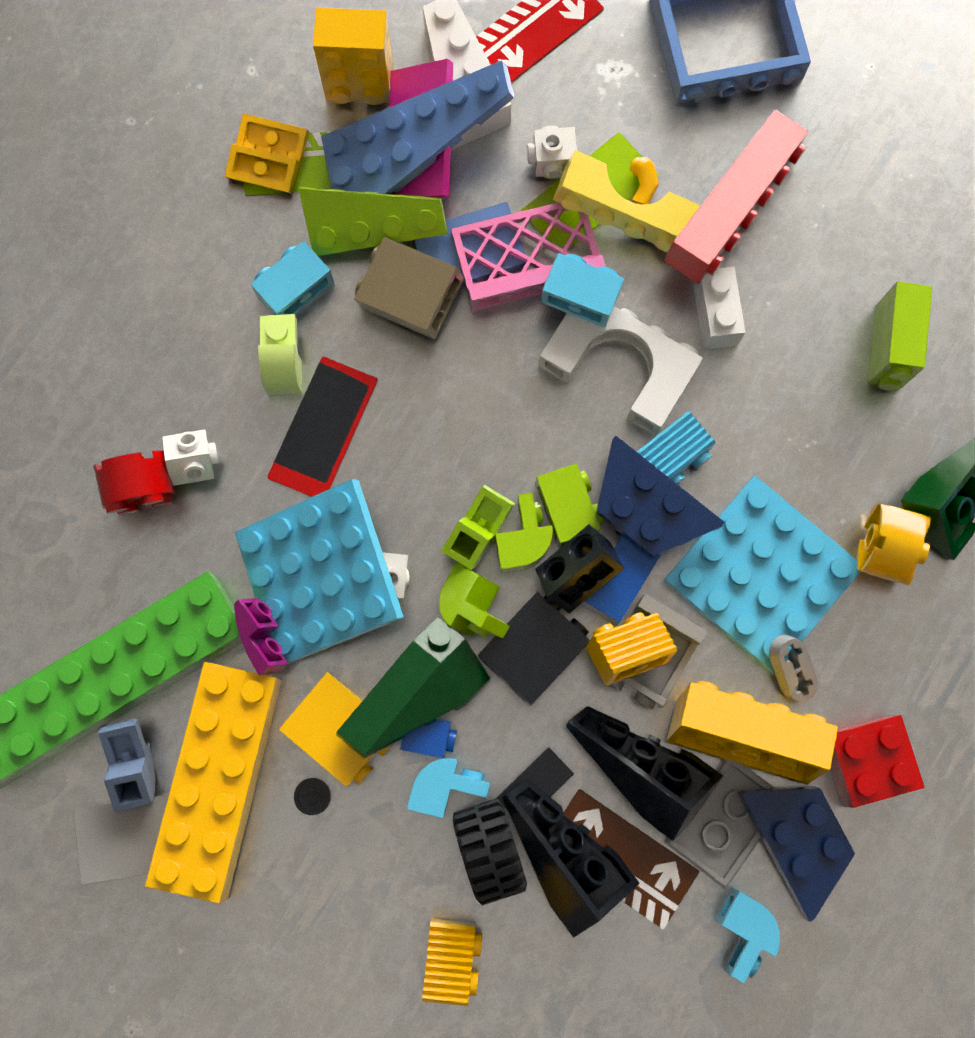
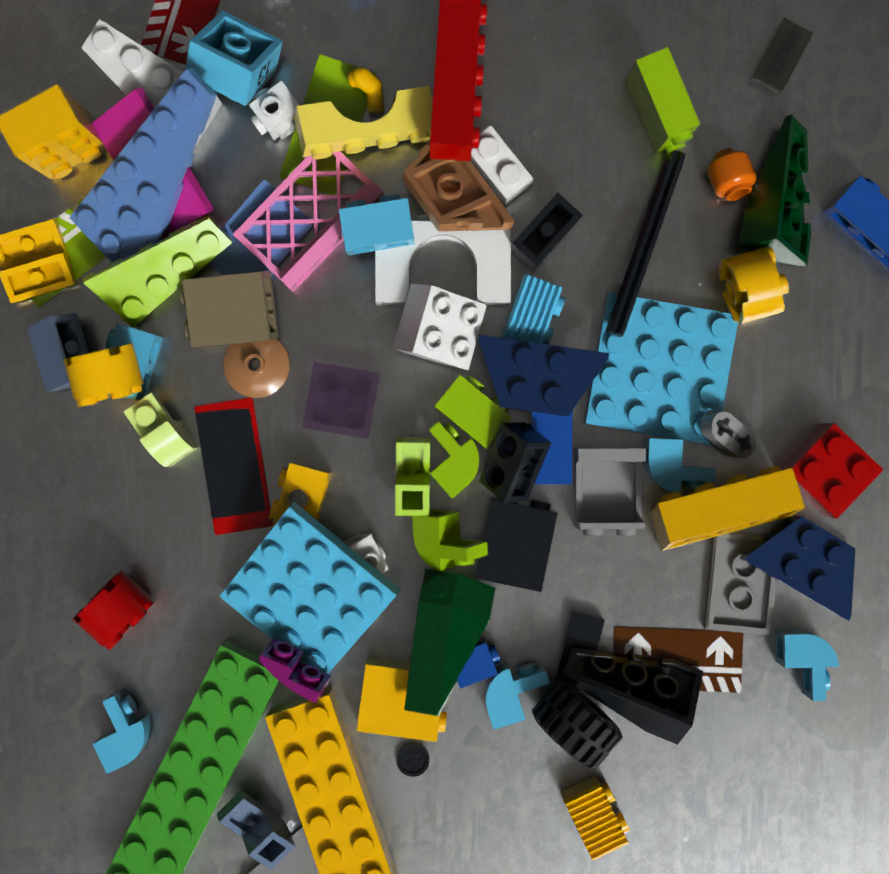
camera: 30 degrees left, 10 degrees up
white brick [162,430,219,486] -> none
black wedge [566,706,724,841] -> none
yellow brick [586,613,677,686] -> none
none -> sand blue brick [27,313,89,392]
none -> yellow brick [63,343,144,407]
none -> medium azure brick [93,689,152,774]
none -> medium azure brick [185,10,283,106]
none -> medium nougat dish [223,339,290,398]
none -> yellow brick [269,462,332,528]
none -> clear purple plate [302,362,380,439]
none -> white brick [392,283,487,370]
none -> medium nougat wing [402,143,514,231]
none -> black brick [511,193,583,271]
none -> black axle [606,150,686,337]
none -> medium azure brick [643,438,716,493]
none -> orange head [707,148,756,201]

